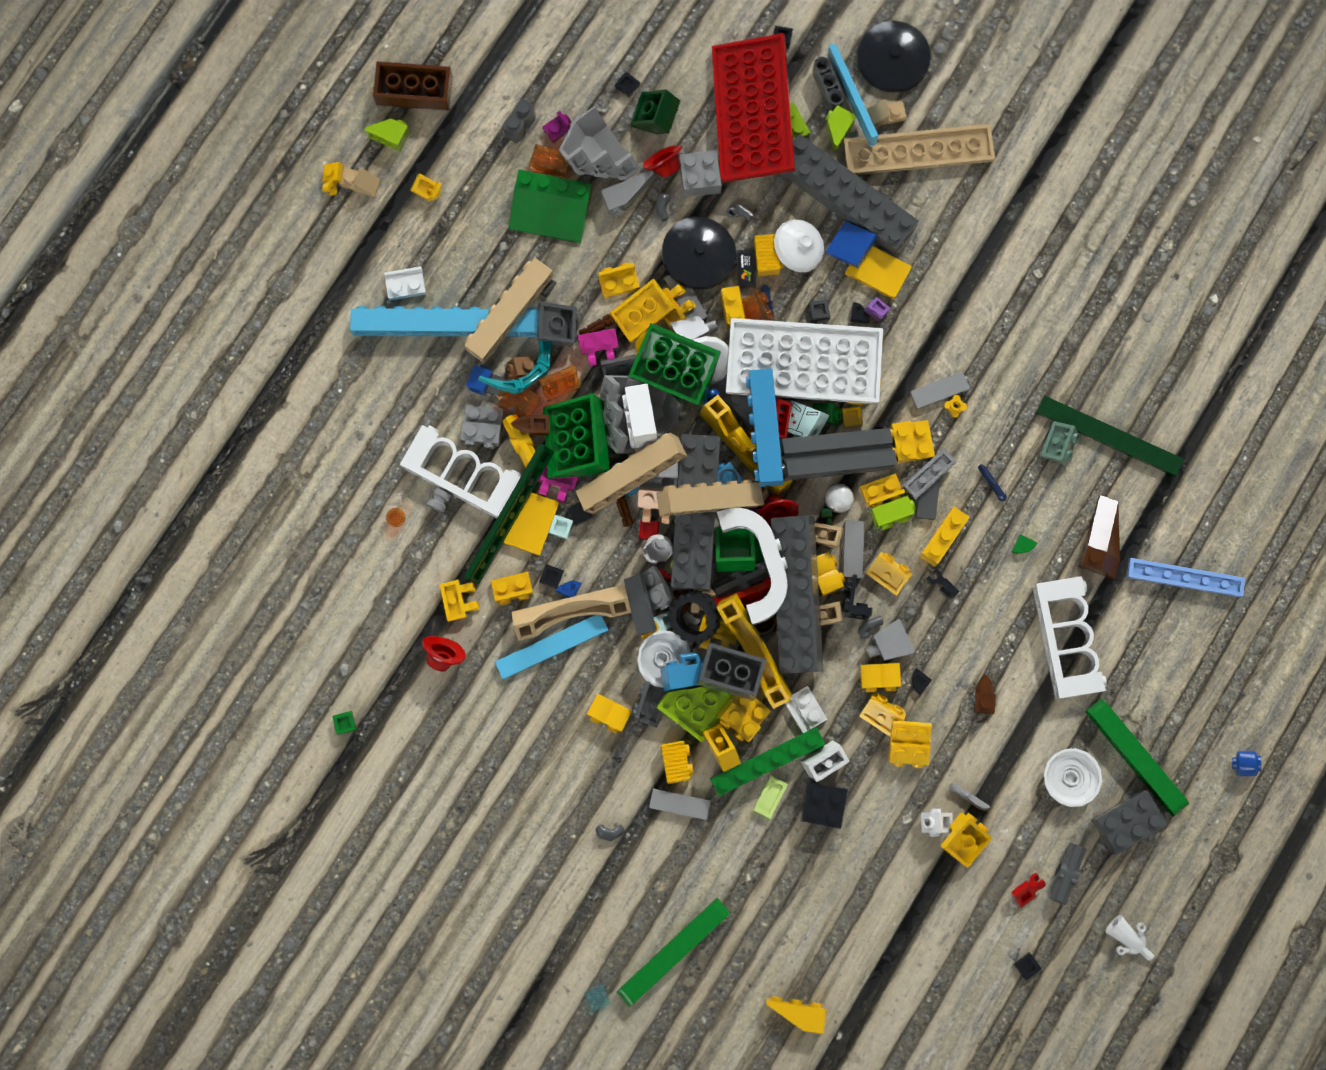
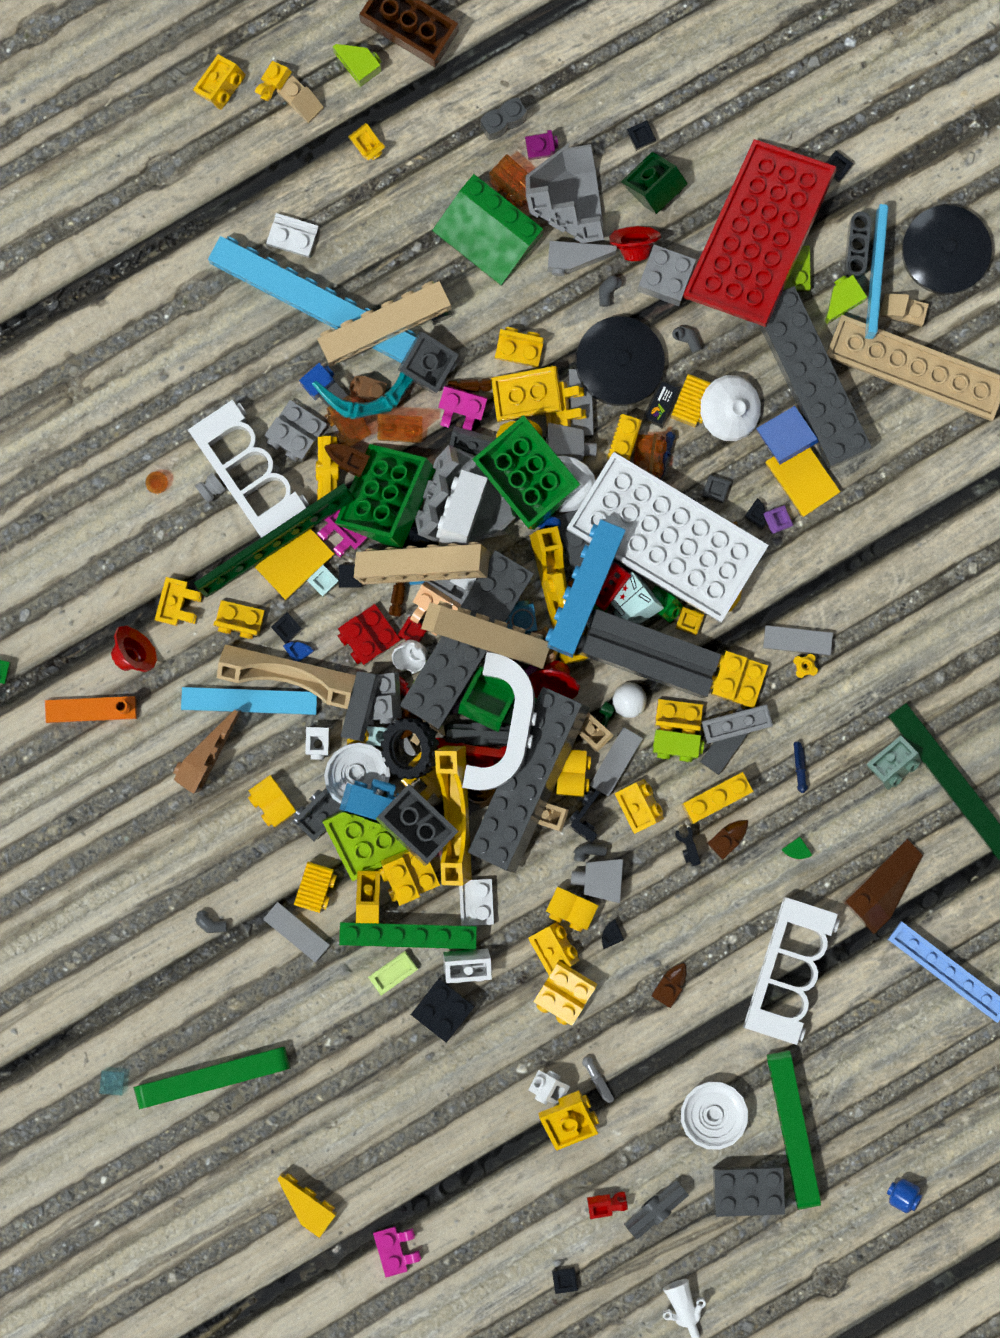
camera: 30 degrees right, 5 degrees up
none -> orange piece [45,696,137,723]
none -> medium nougat wedge [173,709,241,794]
none -> yellow bracket [193,54,245,110]
none -> white brick [305,727,330,760]
none -> red plate [337,604,401,667]
none -> dark pink plate [373,1226,422,1278]
none -> reddish brown plate [707,820,748,860]

